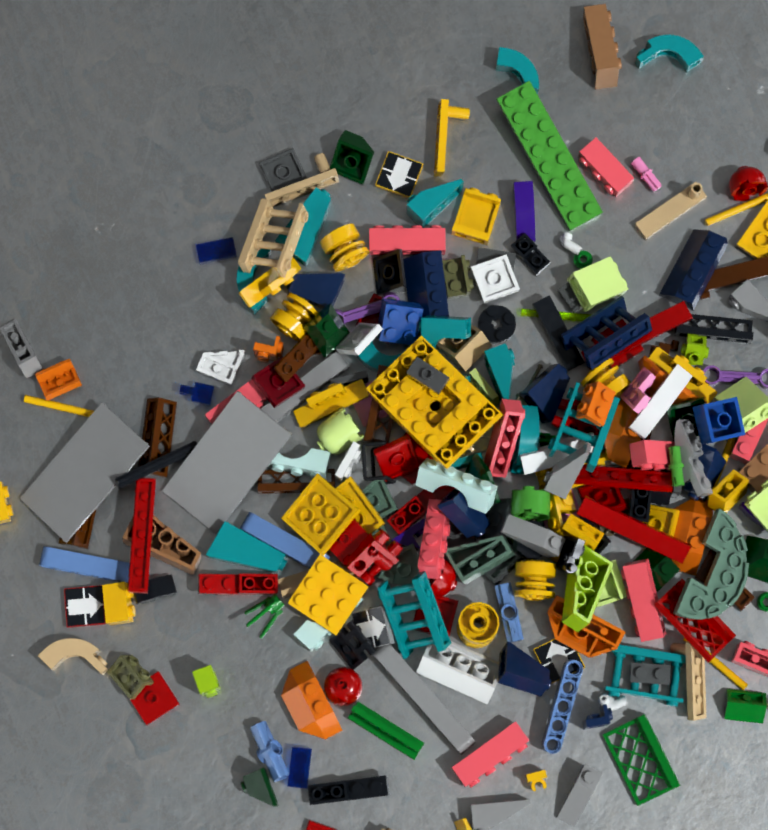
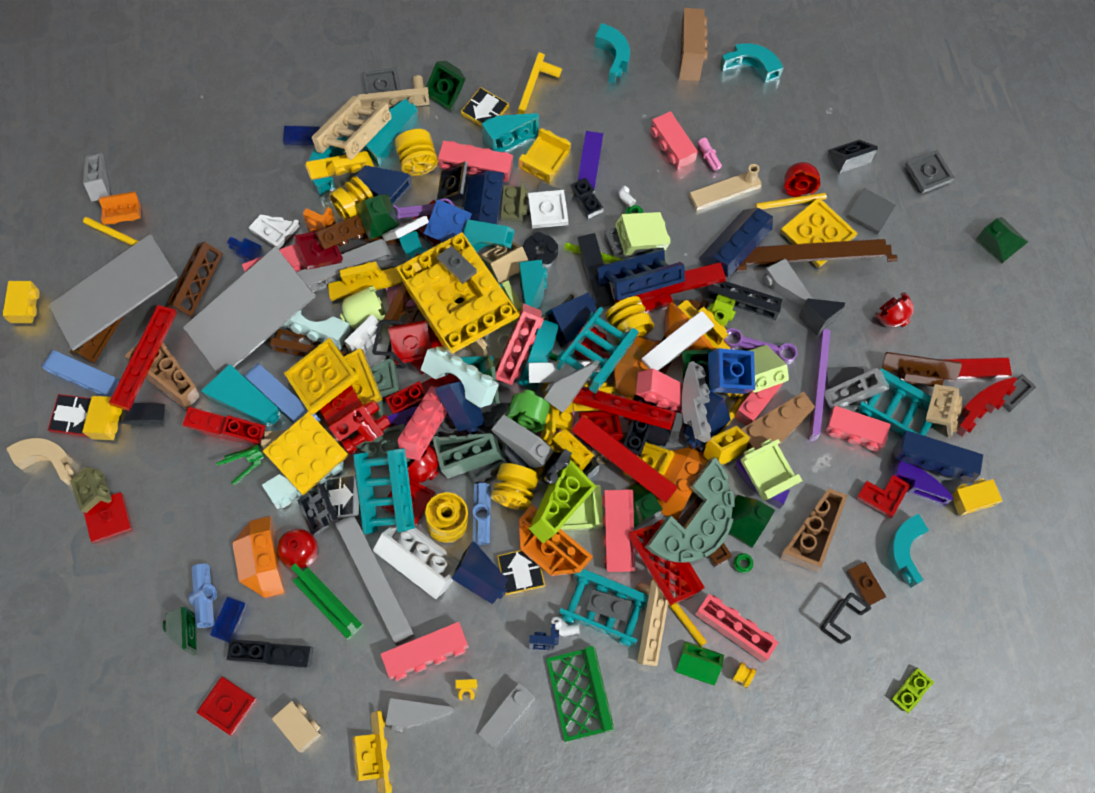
camera: 10 degrees right, 10 degrees down
black axle [115,441,198,488] -> none
lime brick [192,665,221,698] -> none
bright green plate [496,81,603,231] -> none
medium blue beam [542,659,583,754] -> none
orange bracket [575,381,616,427] -> none
bright pink plate [620,367,656,414] -> none
bright green pin [668,446,685,487] -> none

